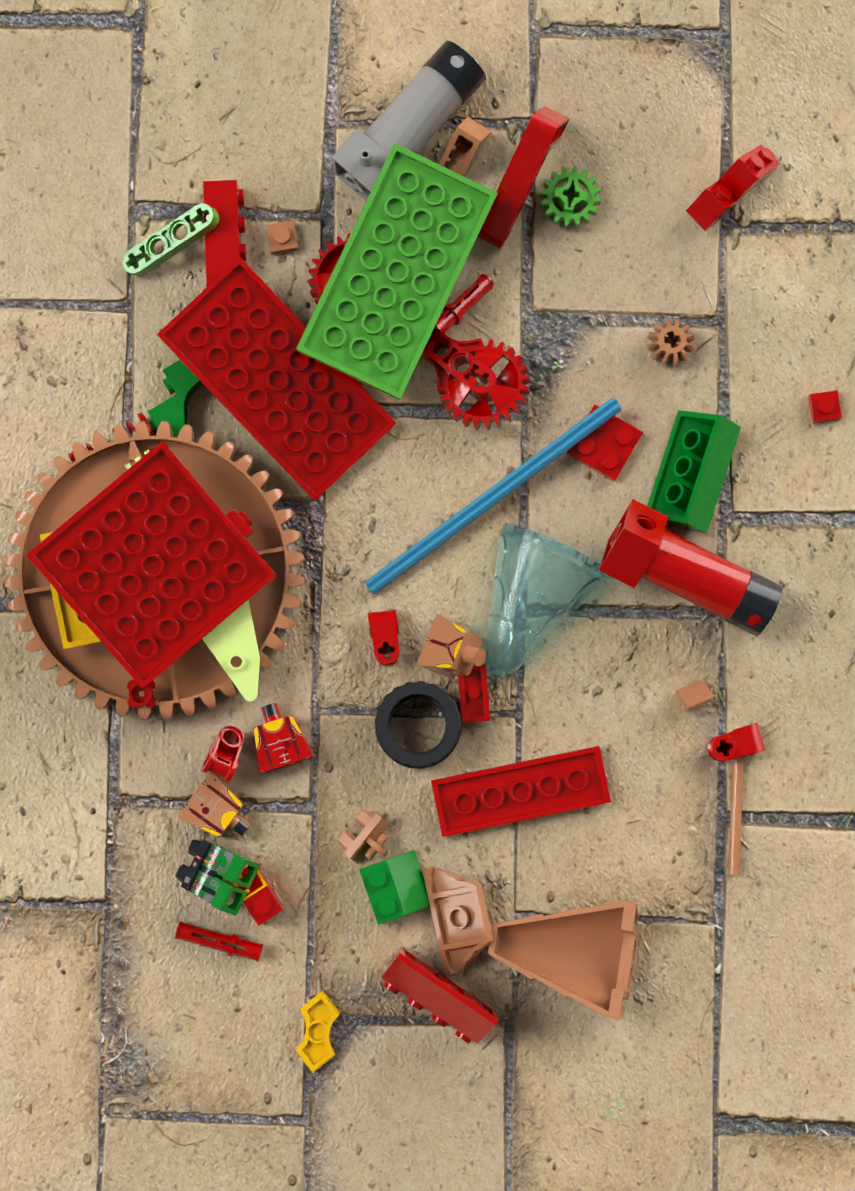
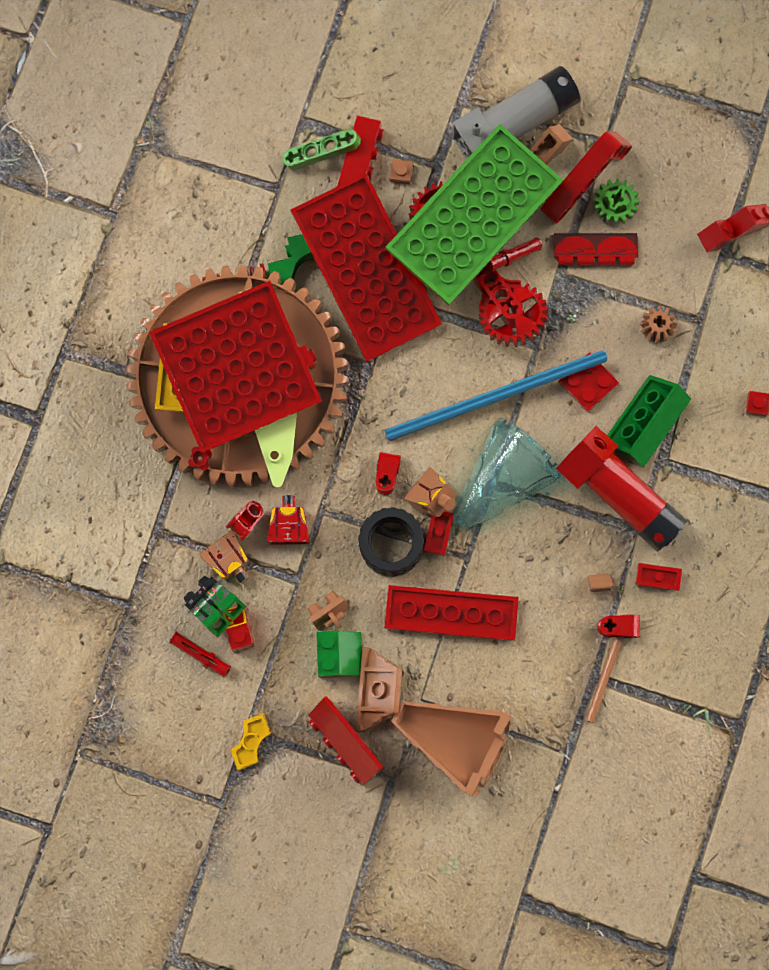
camera: 25 degrees right, 5 degrees down
none -> red windscreen [553,233,638,266]
none -> red plate [635,563,682,591]

